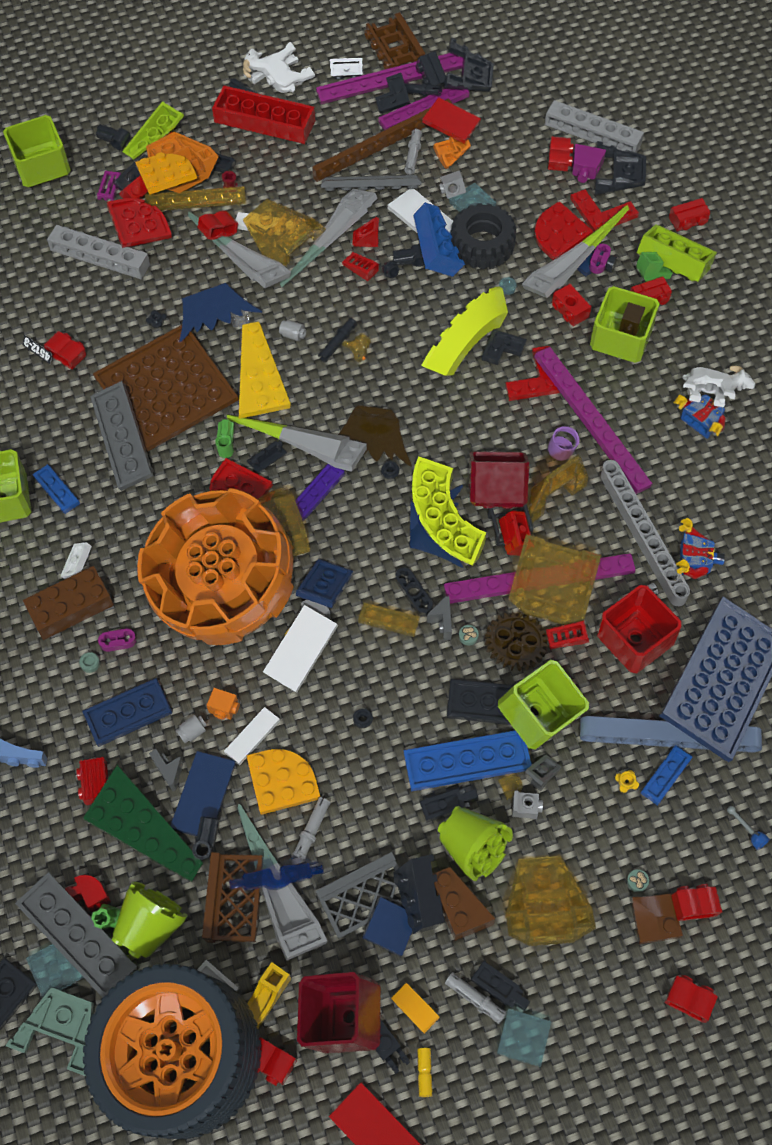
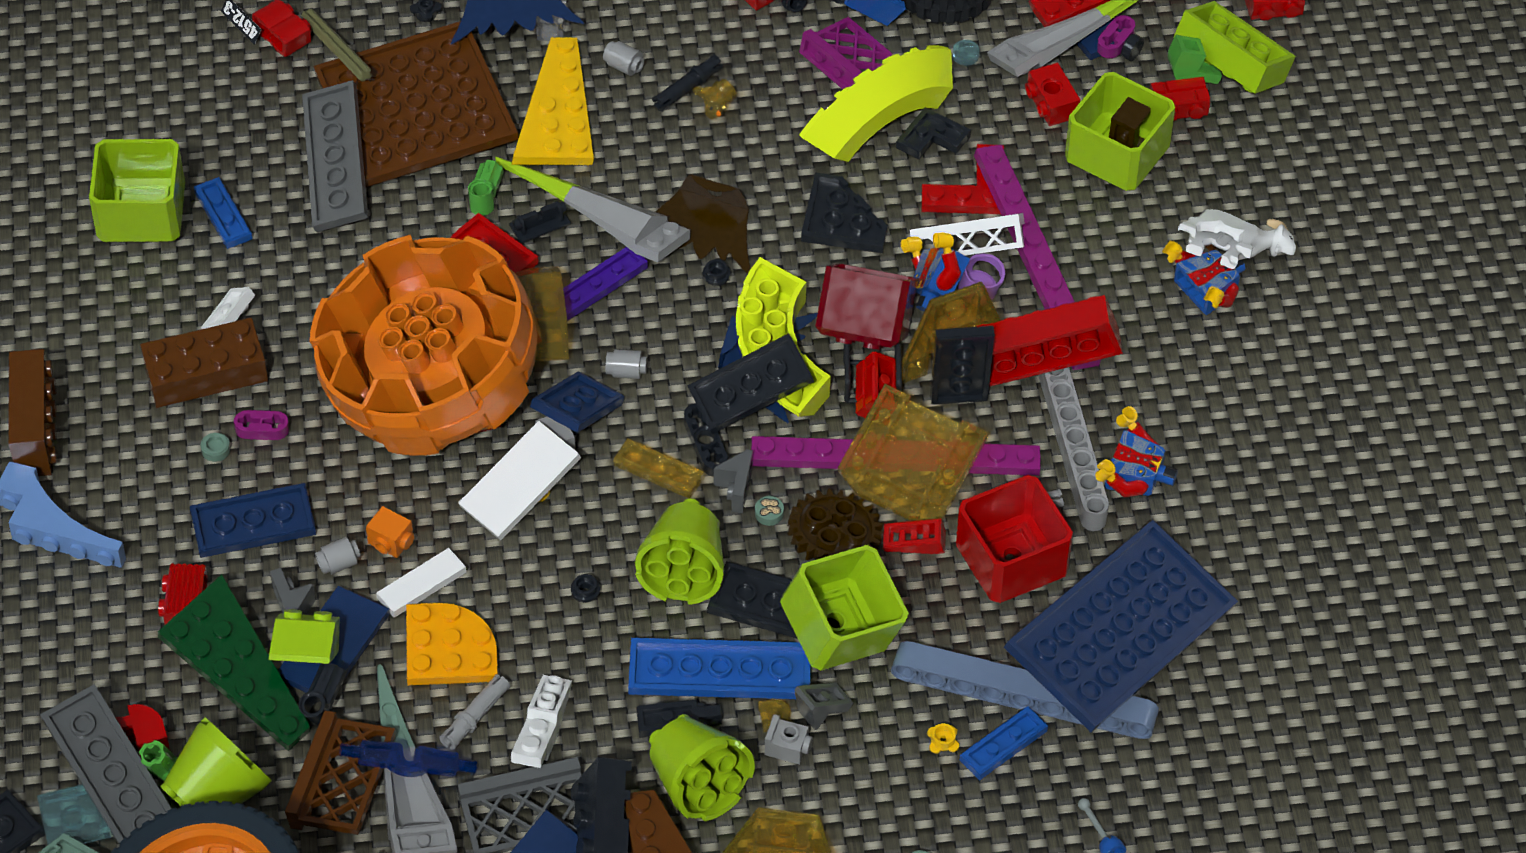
camera: 10 degrees right, 10 degrees down
none -> lime slope [269,609,340,664]
none -> olive axle [301,8,372,81]
none -> white slope [511,675,572,768]
none -> light grey brick [605,349,648,379]
none -> lime cone [635,498,724,605]
none -> black tile [687,333,815,434]
none -> magenta fence [799,17,894,89]
none -> black plate [801,172,888,253]
none -> torso [901,232,970,313]
none -> white fence [910,213,1025,256]
none -> black tile [930,326,995,405]
none -> red brick [977,295,1123,387]

